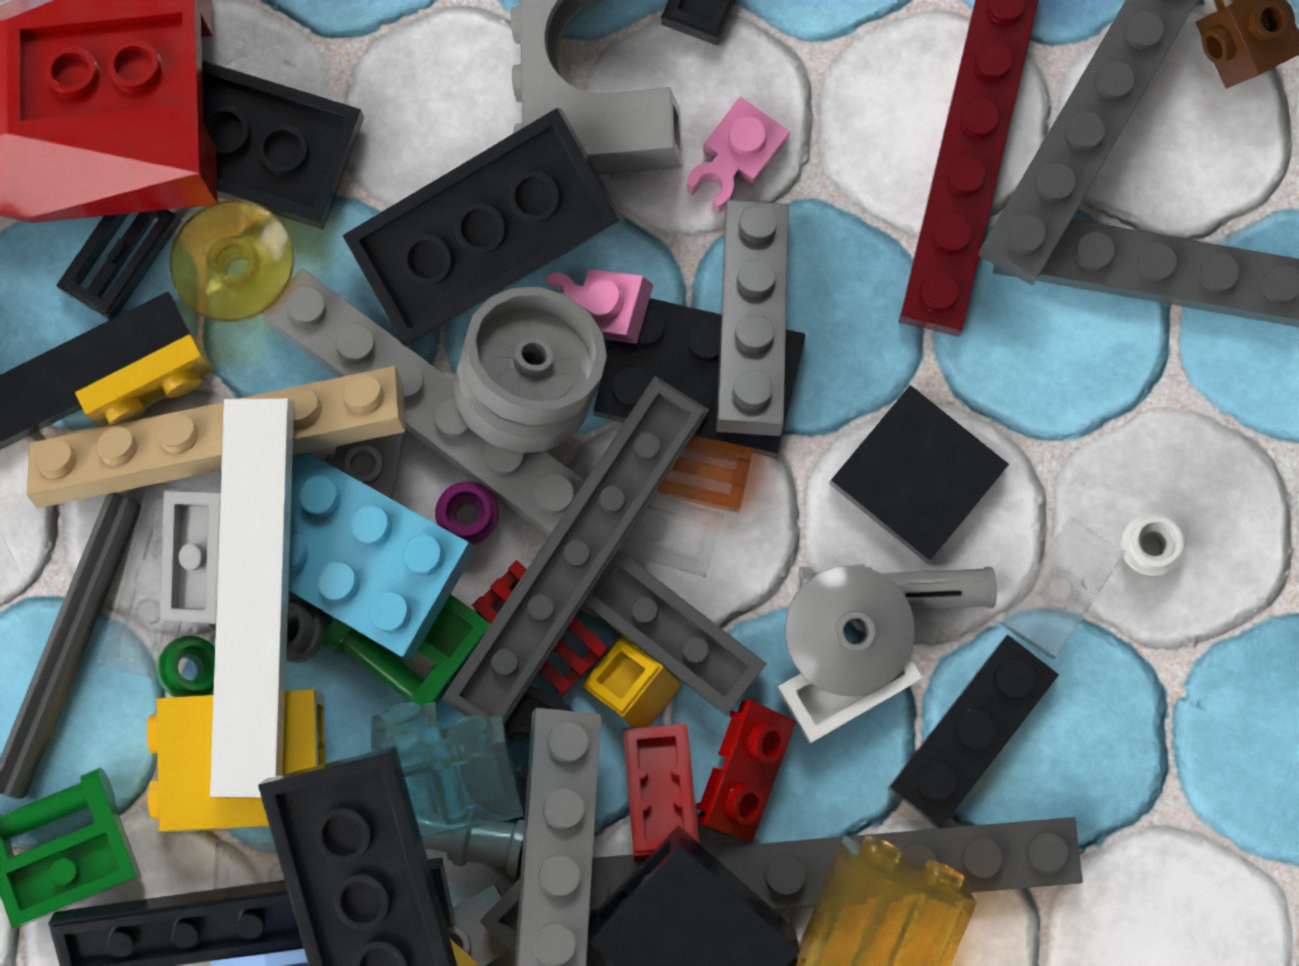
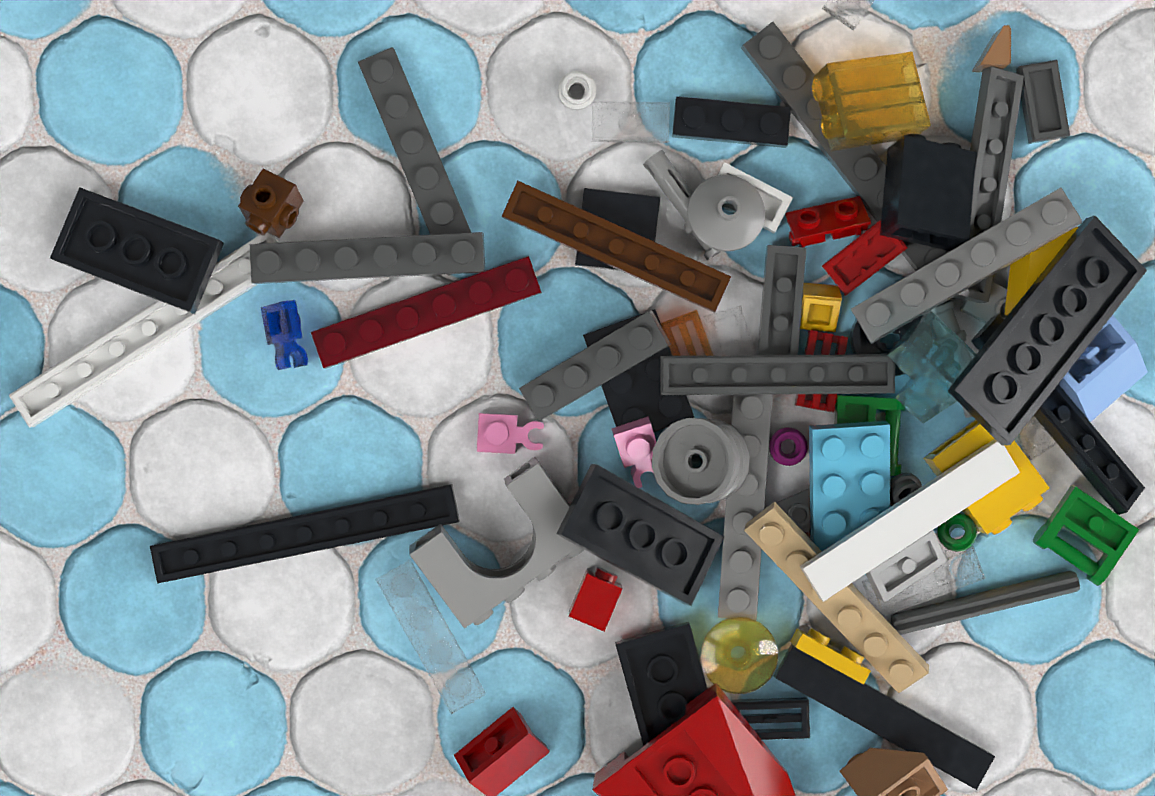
camera: 120 degrees left, 10 degrees up
none -> reddish brown plate [502,180,731,313]
none -> red brick [568,567,623,632]

